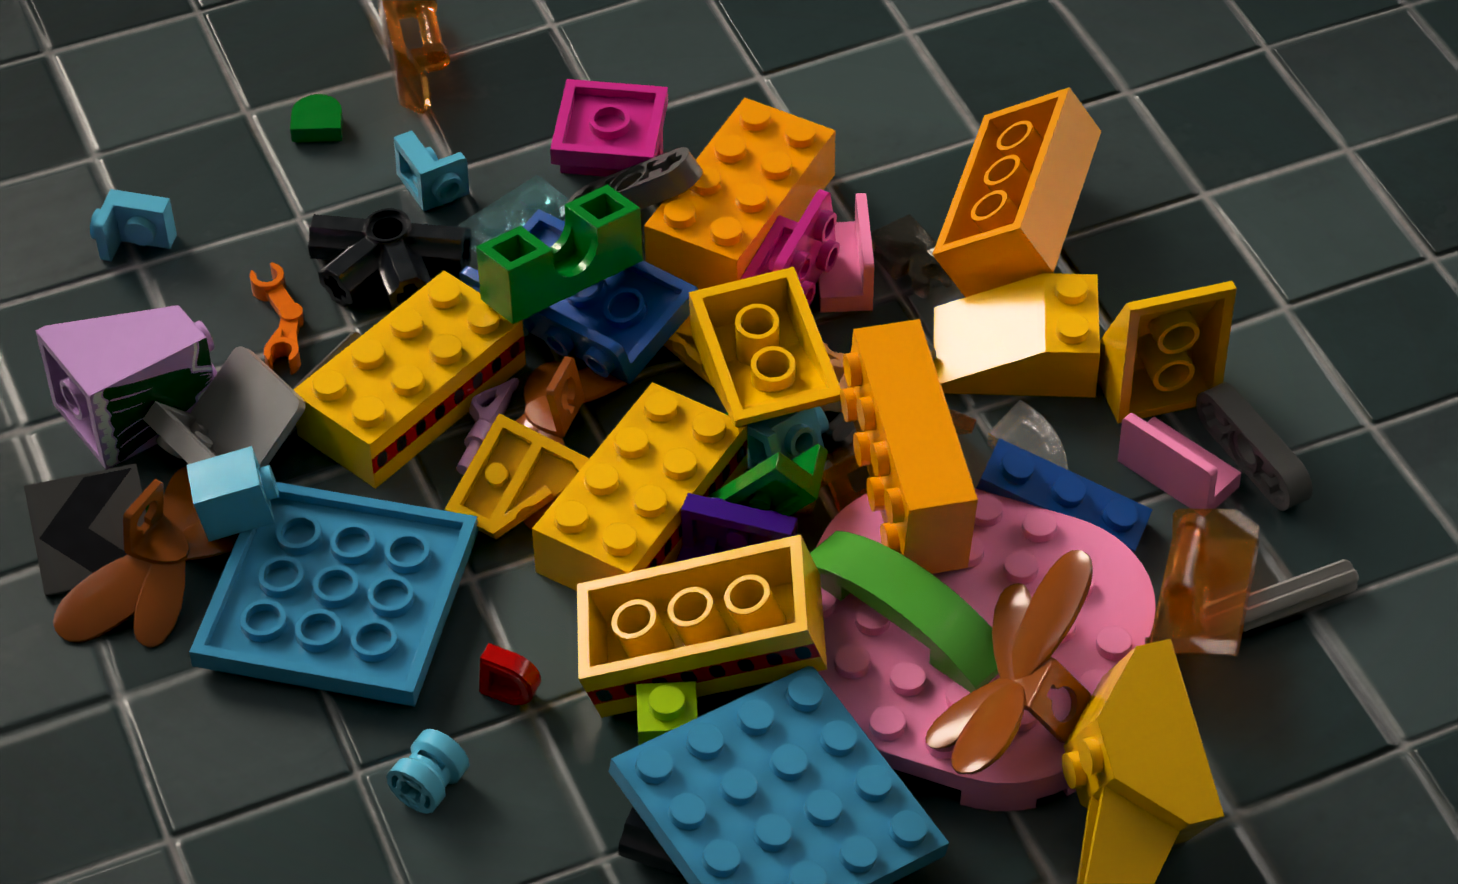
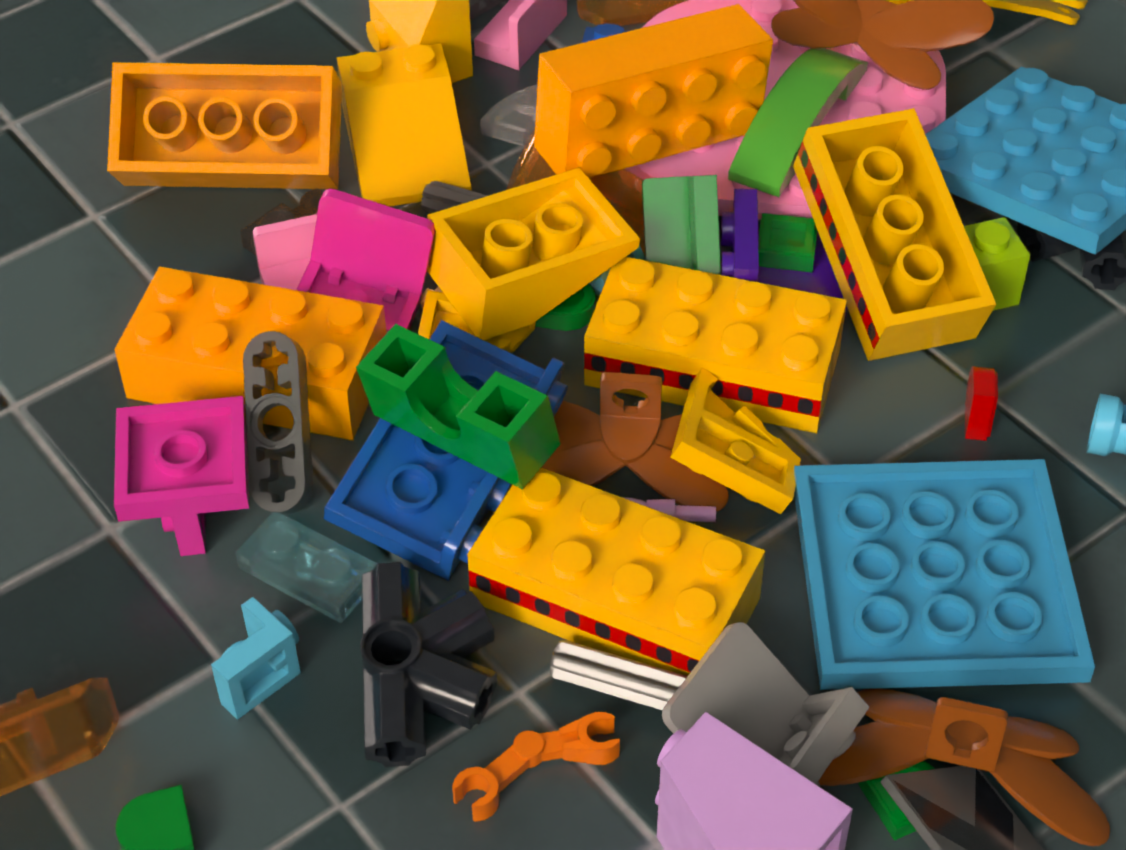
camera: 105 degrees left, 0 degrees up
medium azure brick [186,446,279,542] -> none

